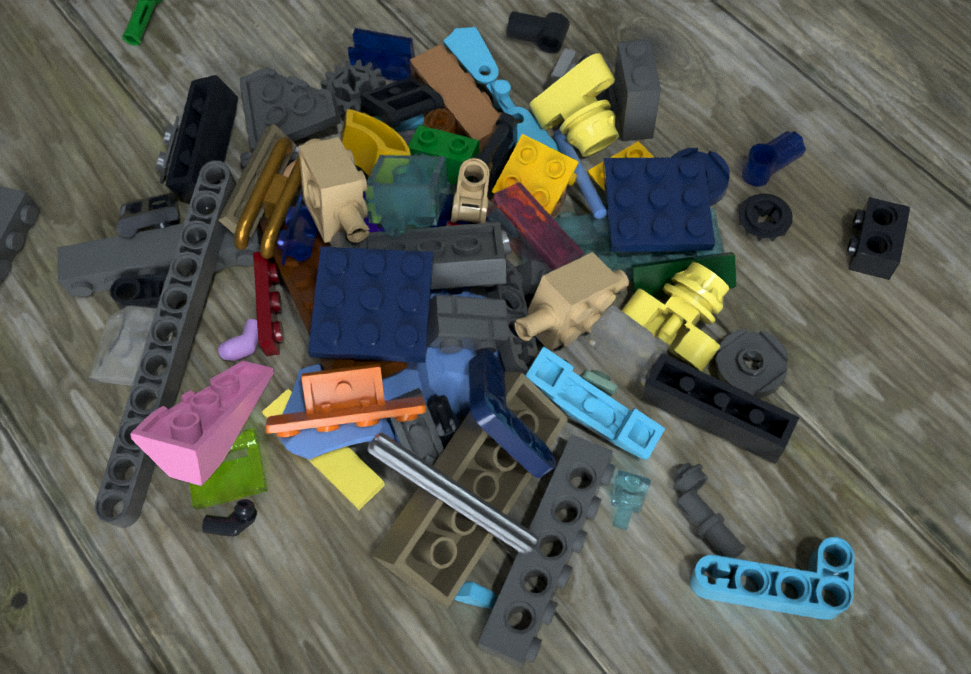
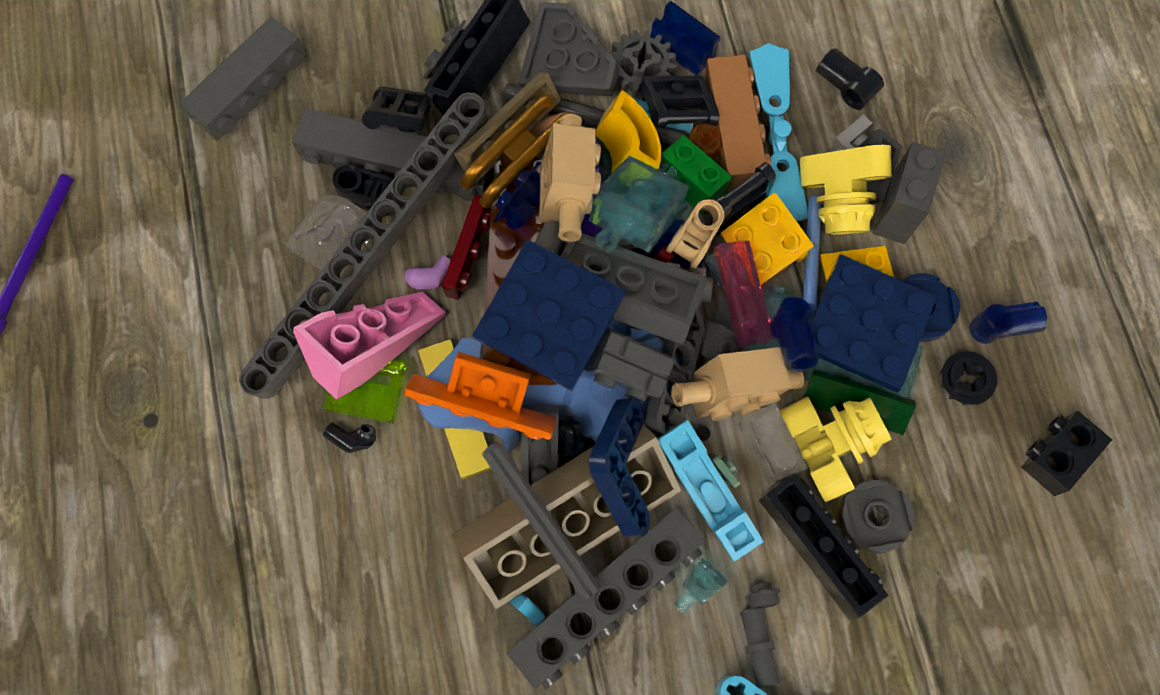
camera: 20 degrees right, 10 degrees up
none -> clear blue piece [770,296,818,372]

